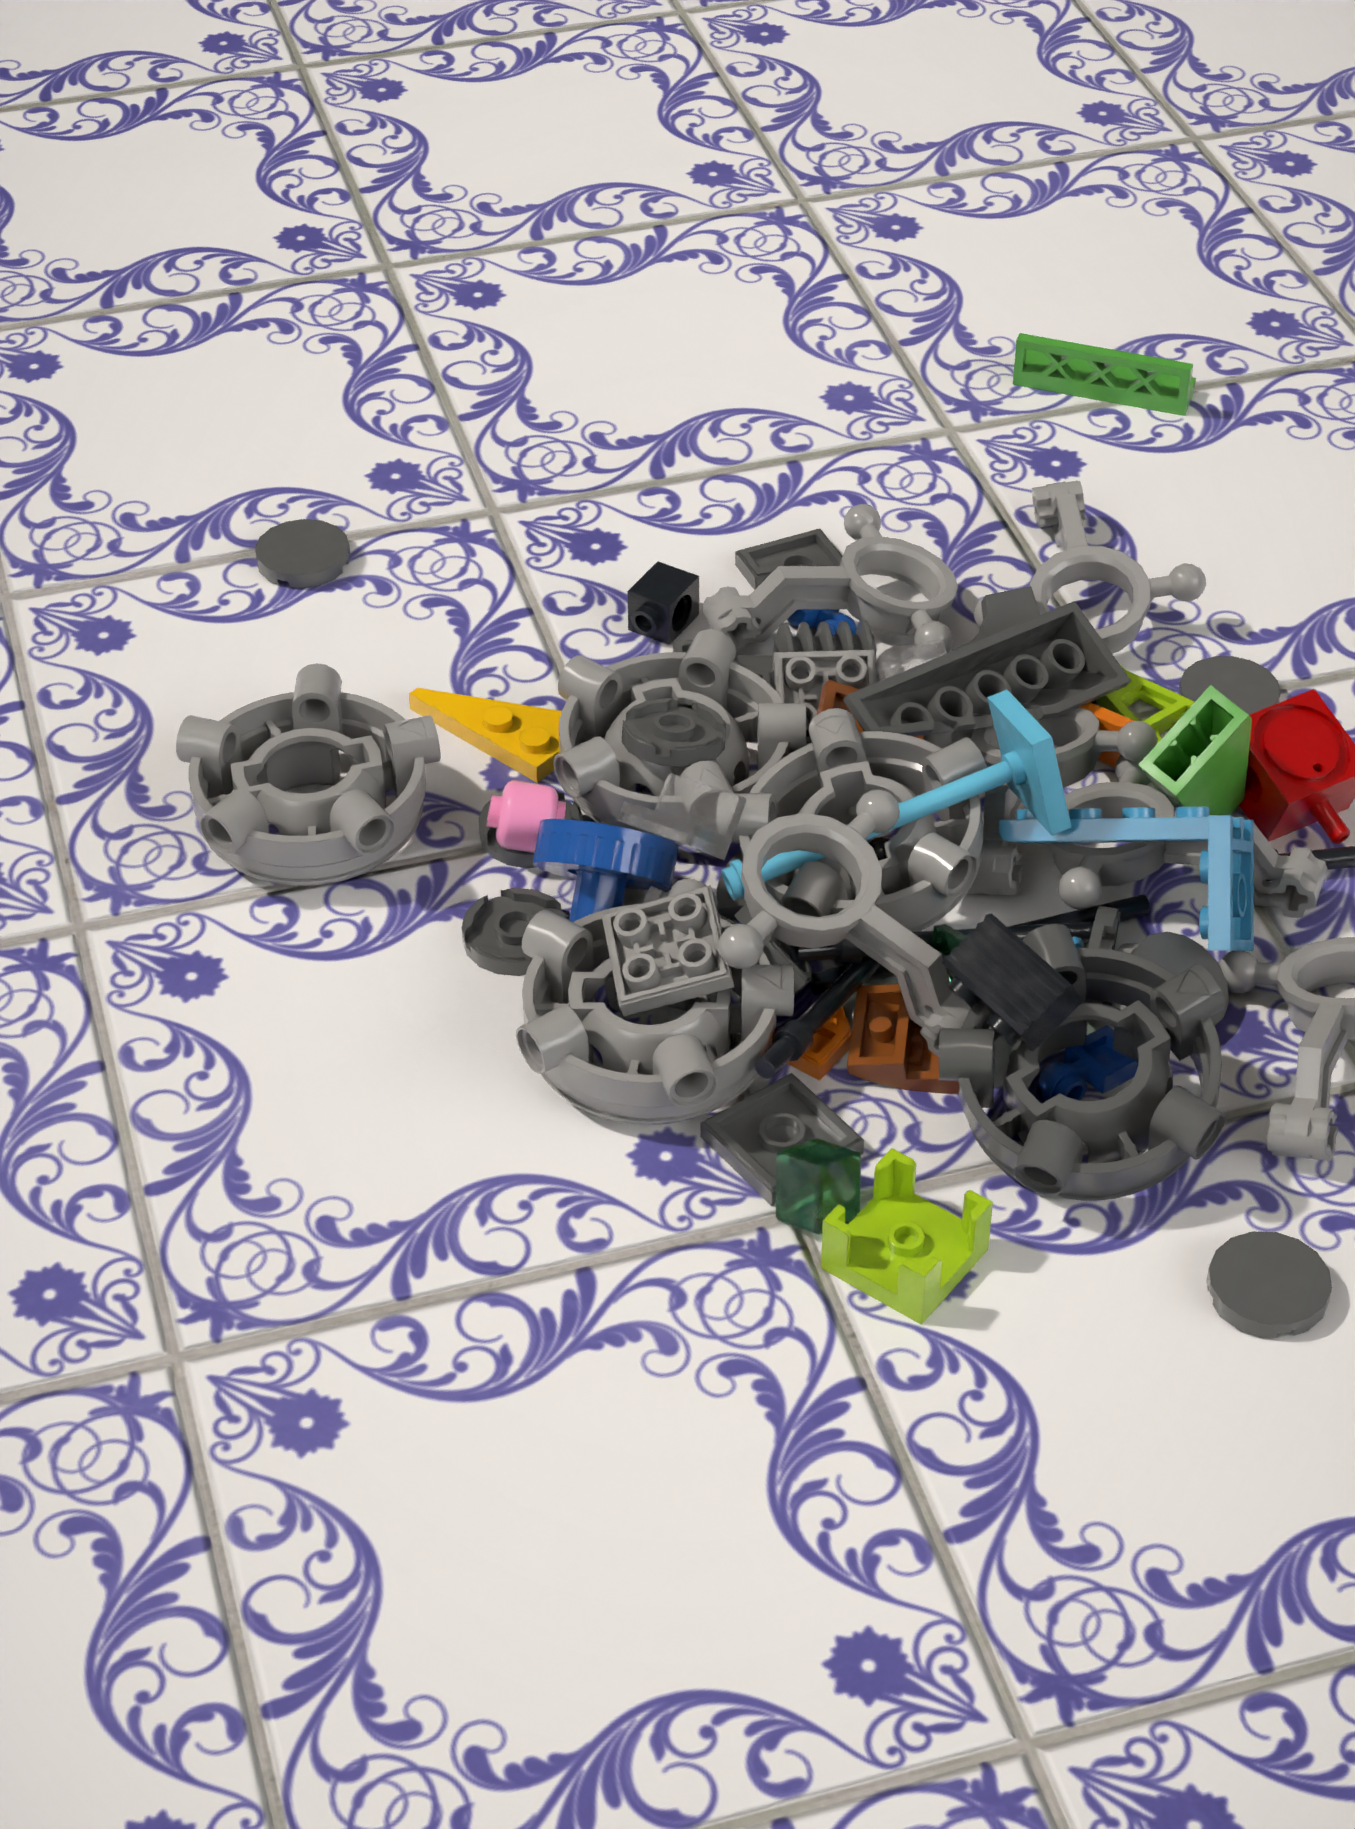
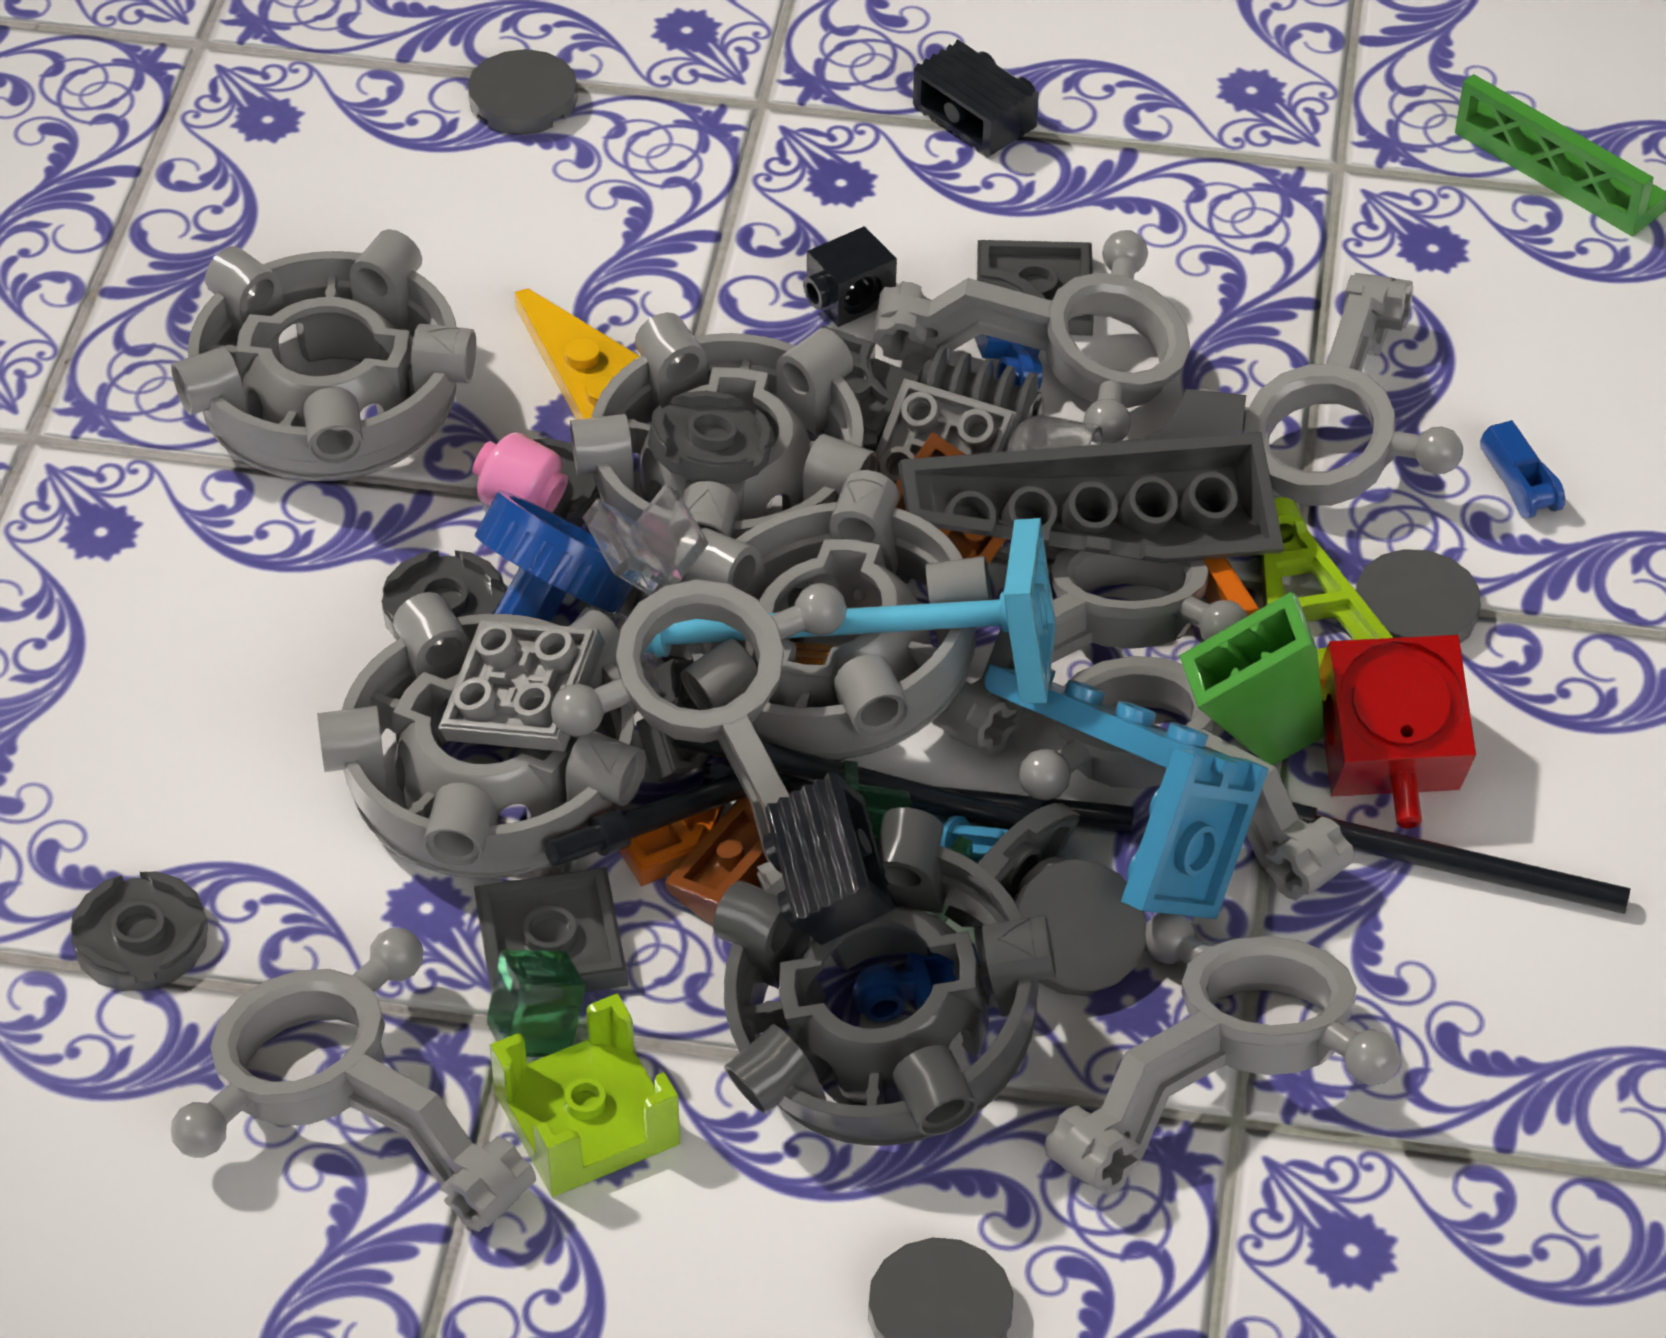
camera: 25 degrees right, 5 degrees up
none -> dark grey tile [71,871,208,991]
none -> light grey piece [171,928,536,1232]
none -> black brick [913,39,1039,158]
none -> blue bar [1480,420,1566,519]

